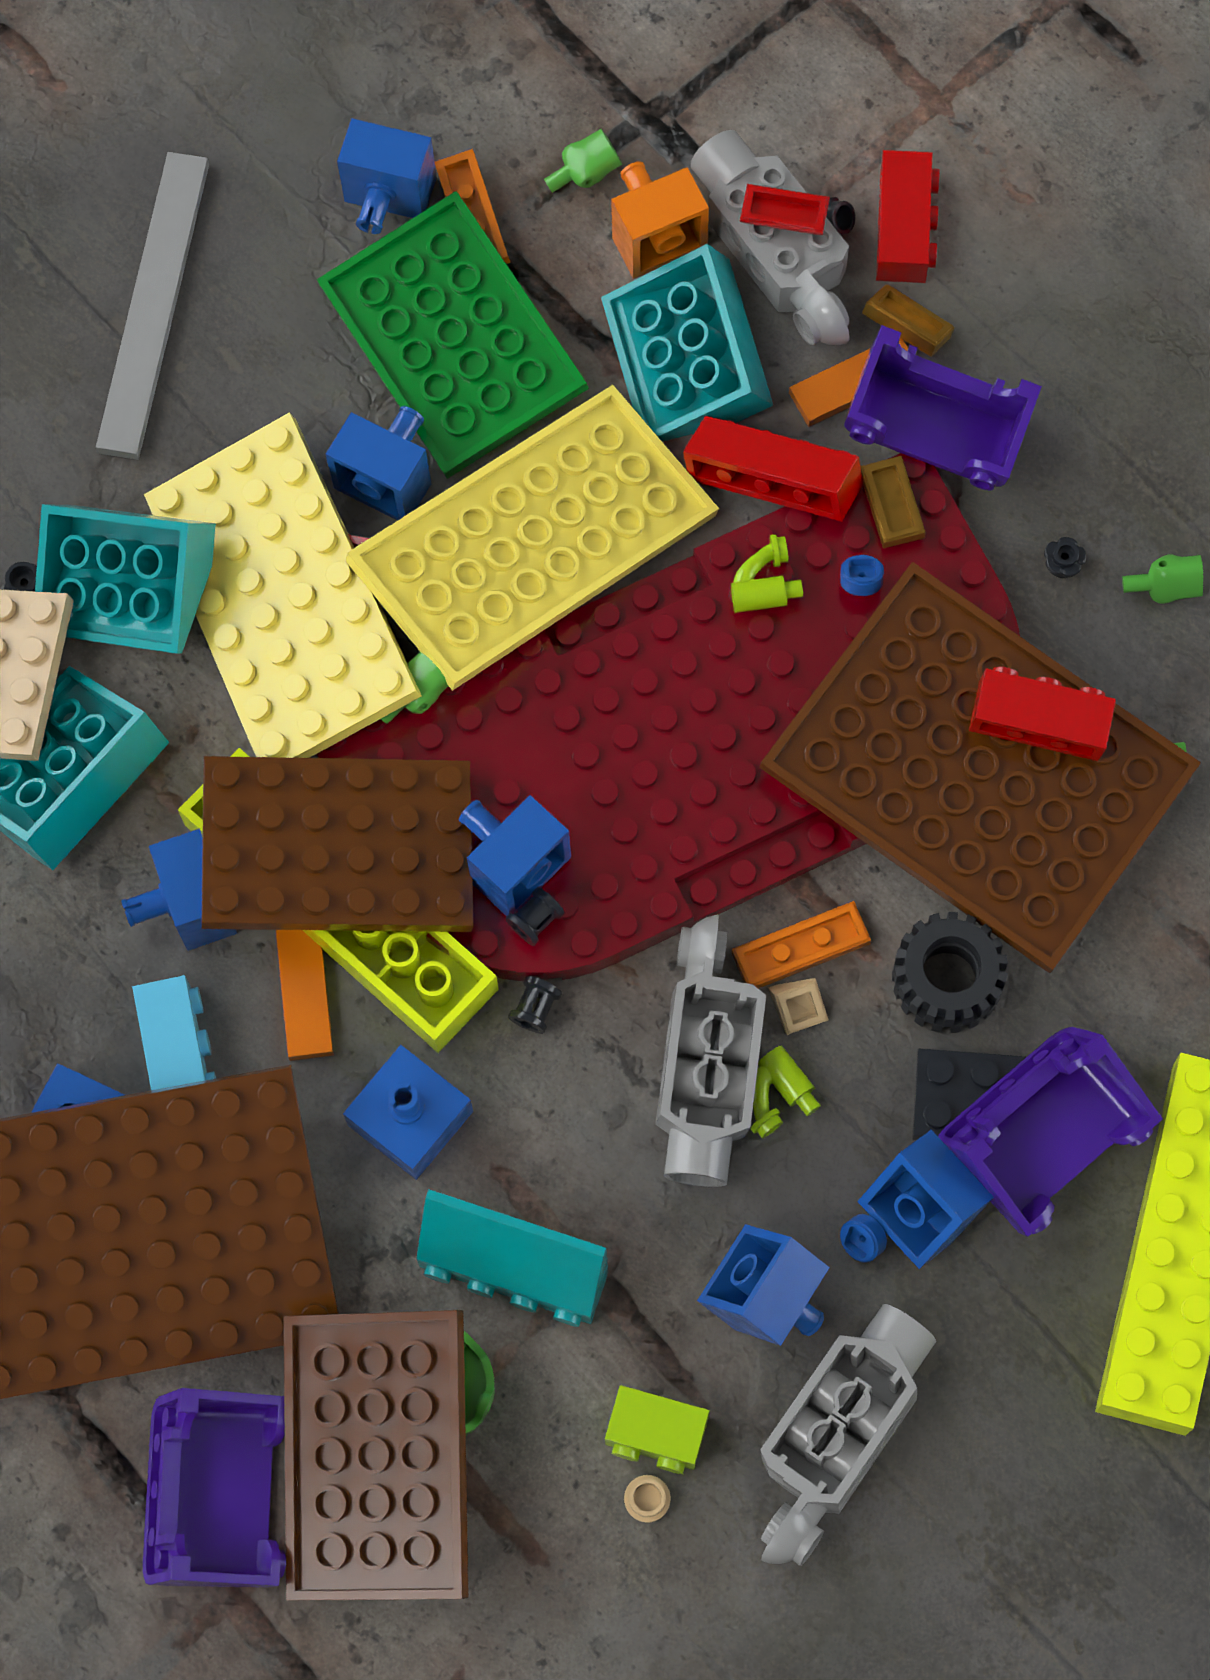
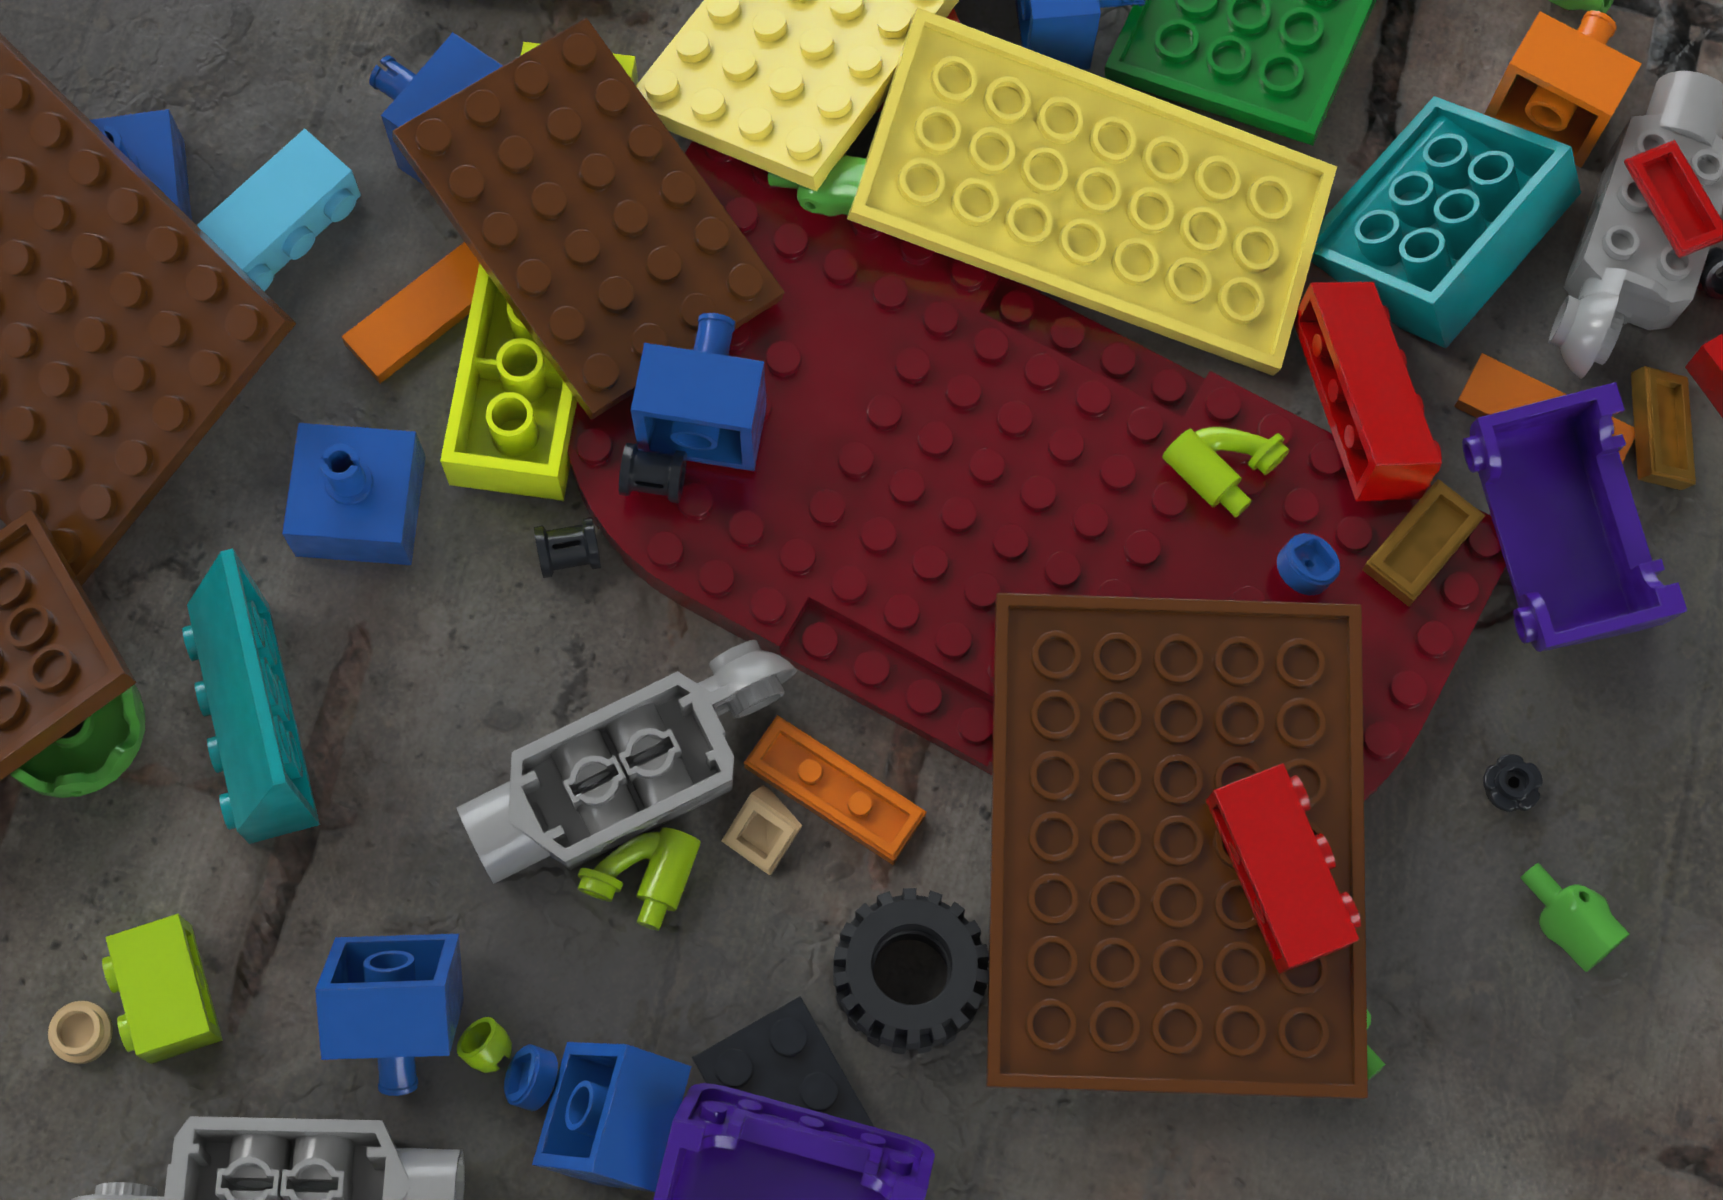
camera: 50 degrees right, 0 degrees up
none -> lime hinge [457,1017,512,1073]

